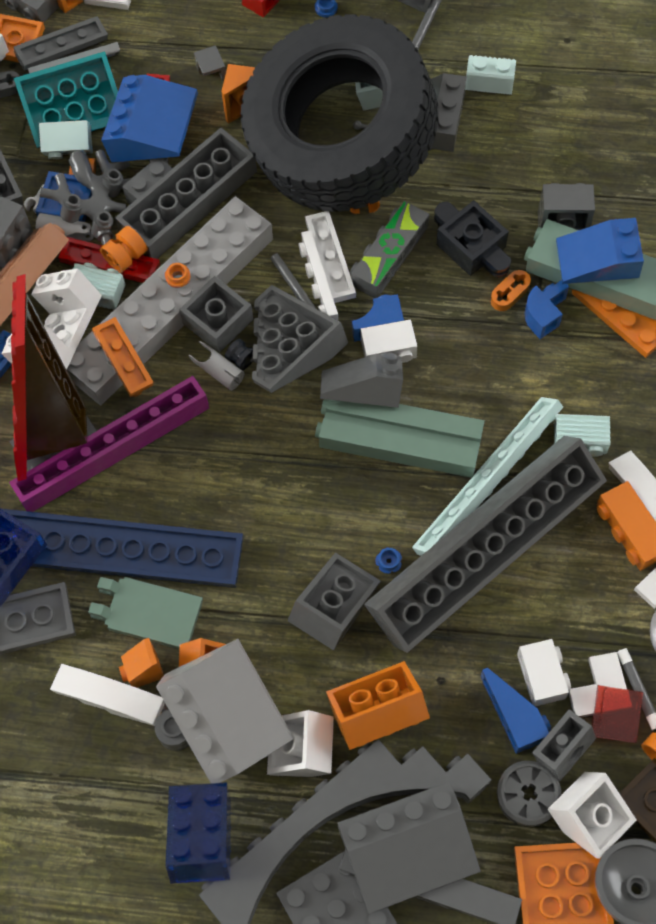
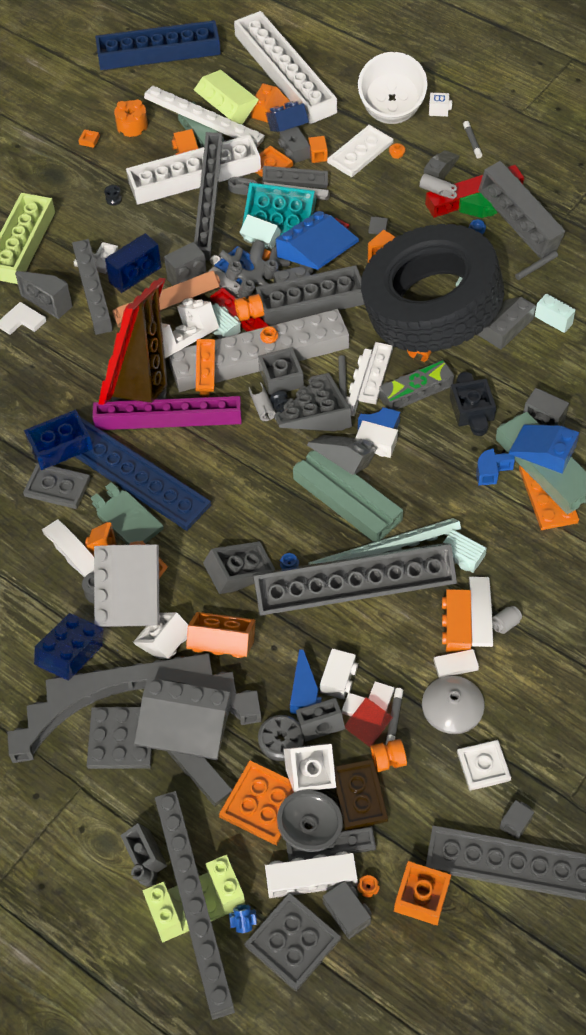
camera: 30 degrees right, 10 degrees down
orange beam [491,270,531,311] -> none

